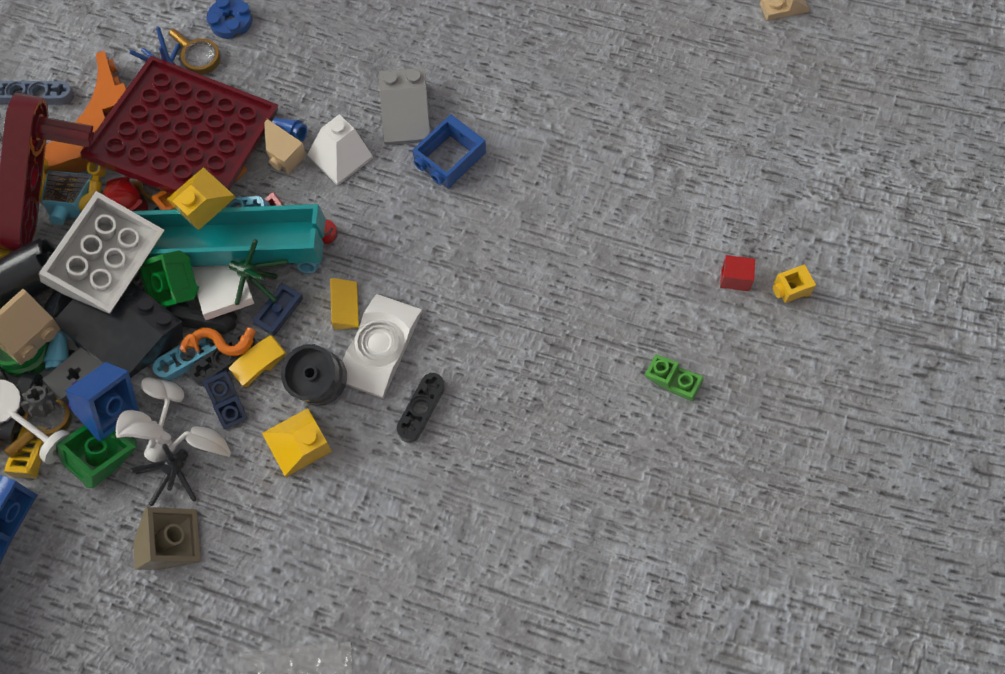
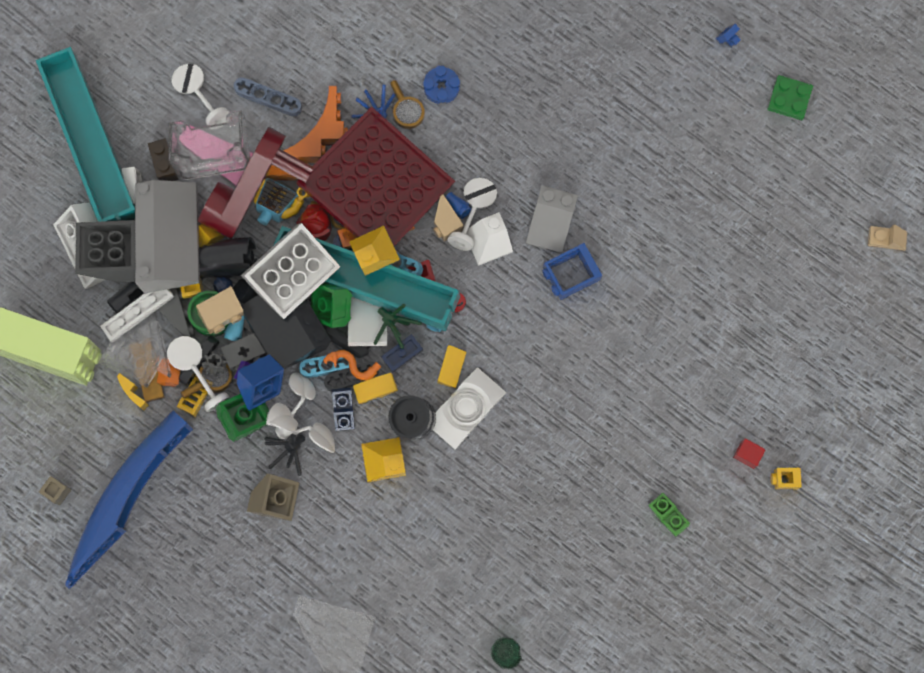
camera: 15 degrees right, 10 degrees up
black beam [397,373,445,443] -> none
none -> white piece [447,178,497,251]
none -> clear green hair [491,637,522,670]

